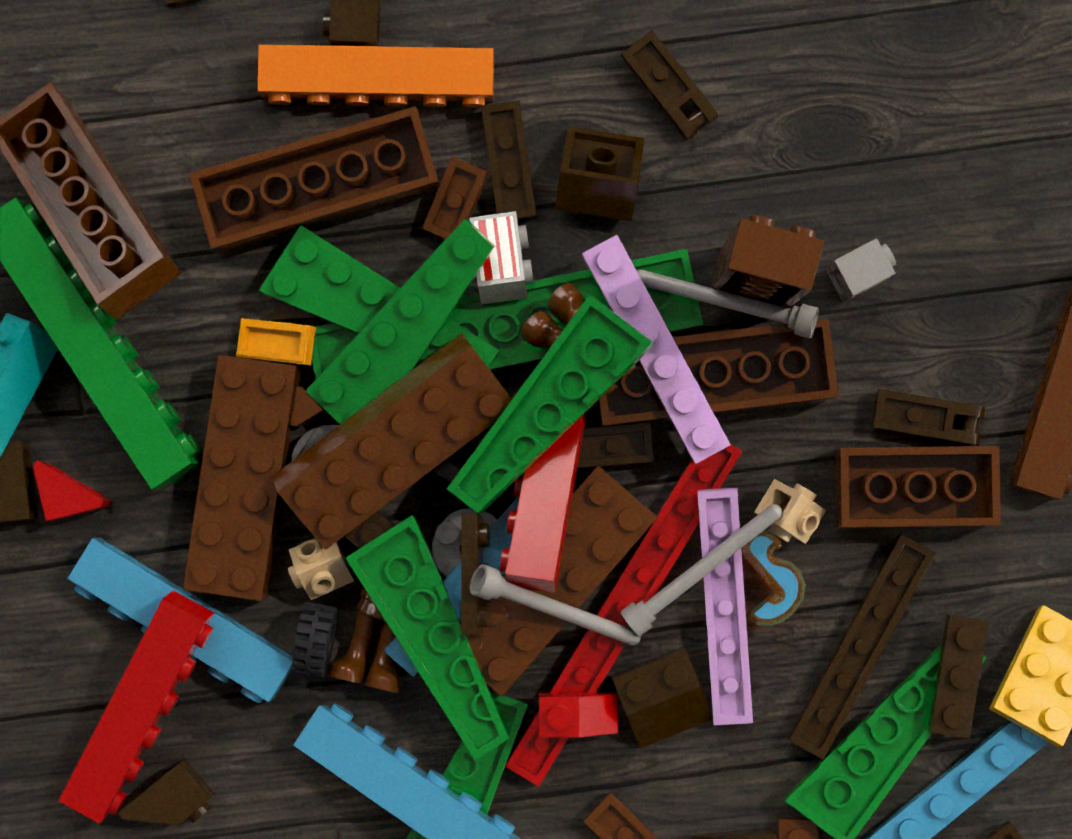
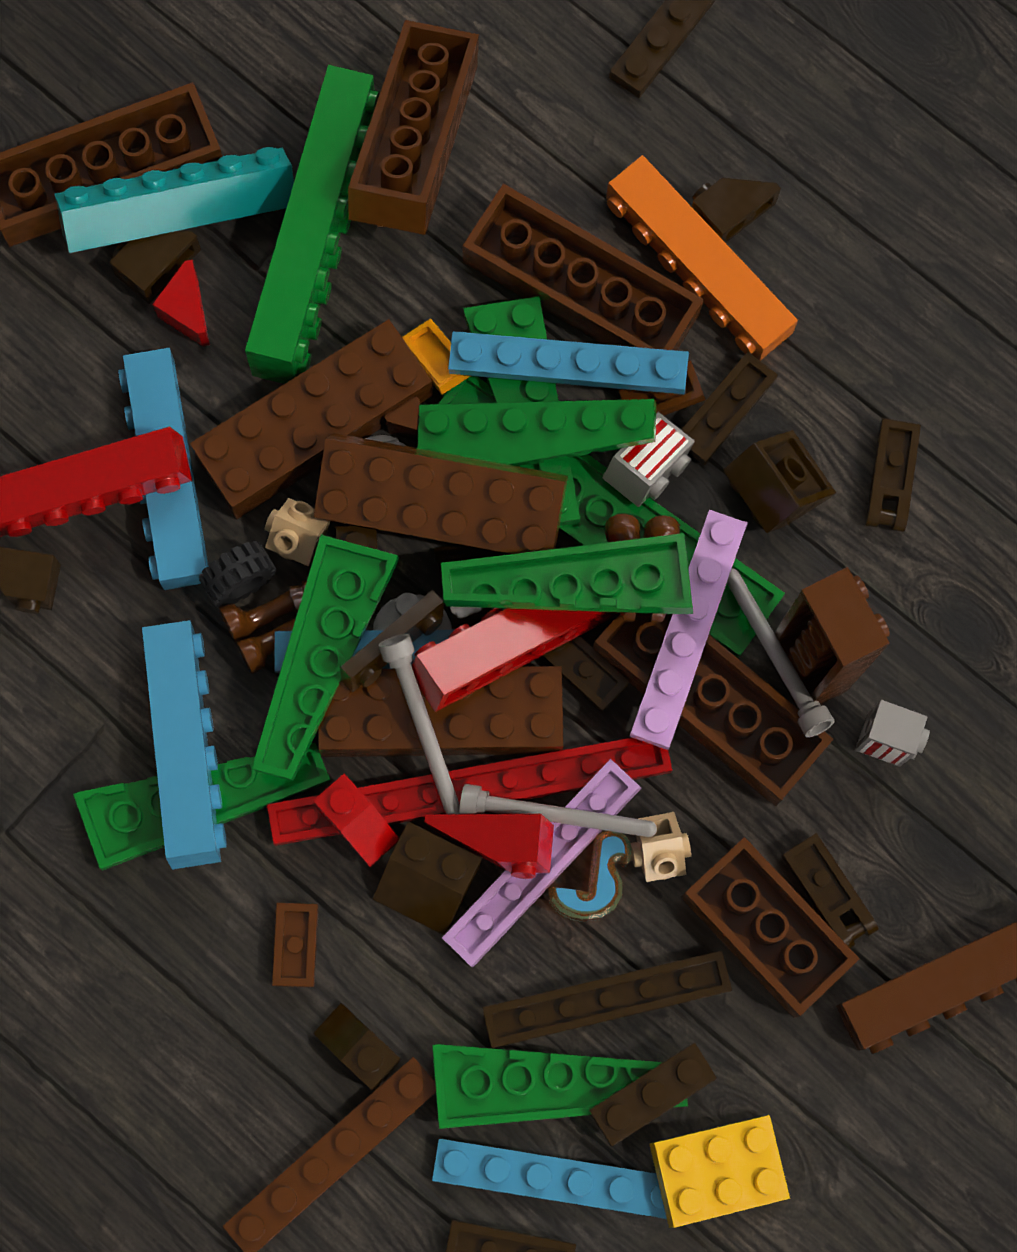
camera: 40 degrees right, 10 degrees down
none -> red slope [424,814,554,879]
none -> dark azure plate [448,331,689,394]

